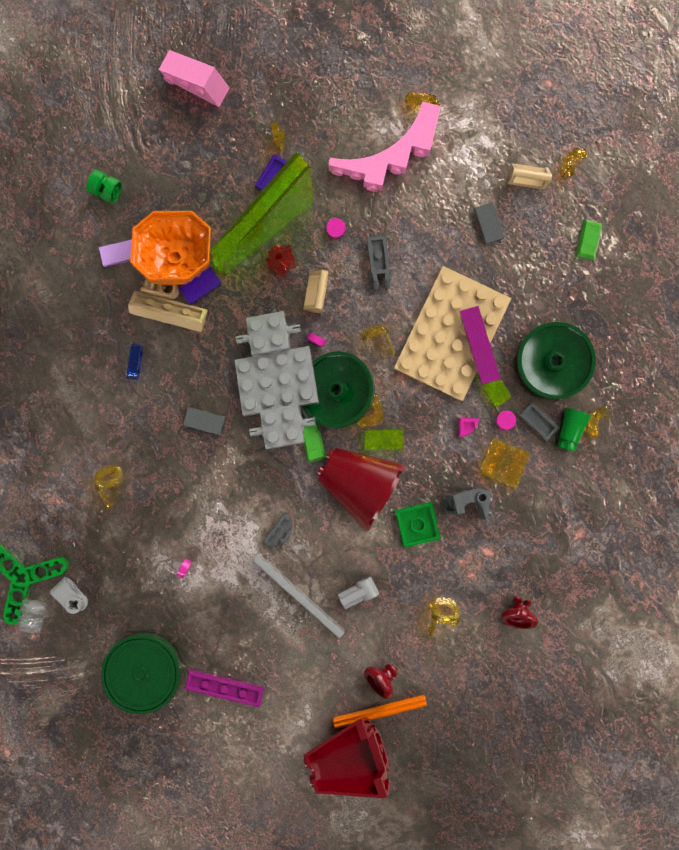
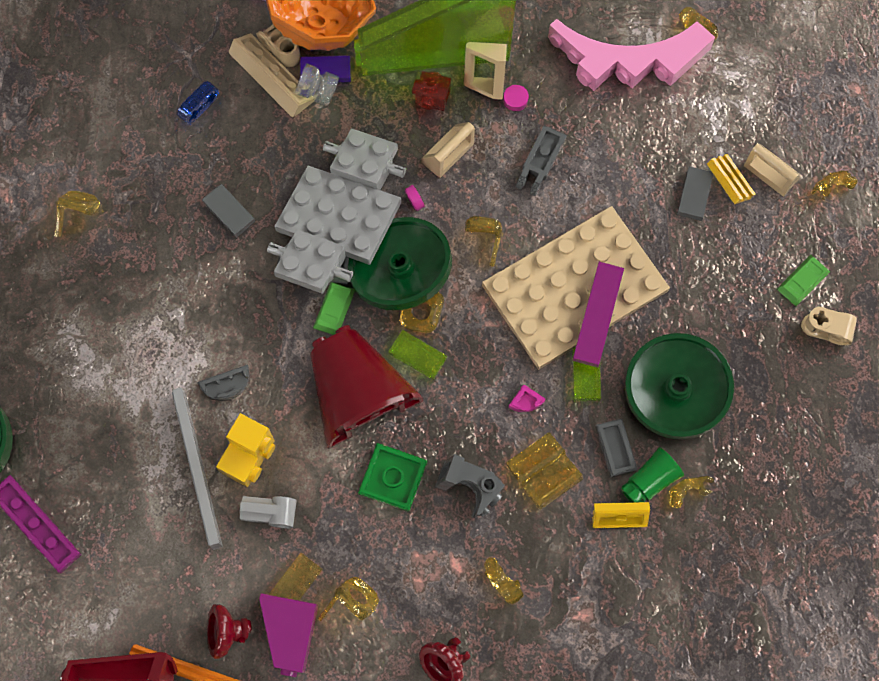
camera: 30 degrees right, 15 degrees down
dark pink tile [176,559,191,579] -> none
dark pink tile [496,411,516,430] -> none
none -> yellow brick [216,413,275,487]
none -> magenta slope [259,593,318,677]
none -> clear yellow tile [269,553,323,601]
none -> clear wheel [294,63,339,107]
none -> tan tile [464,42,507,99]
none -> clear yellow piece [484,557,524,604]
none -> yellow tile [592,502,650,528]
none -> yellow tile [707,154,756,204]
none -> tan piece [801,307,857,346]

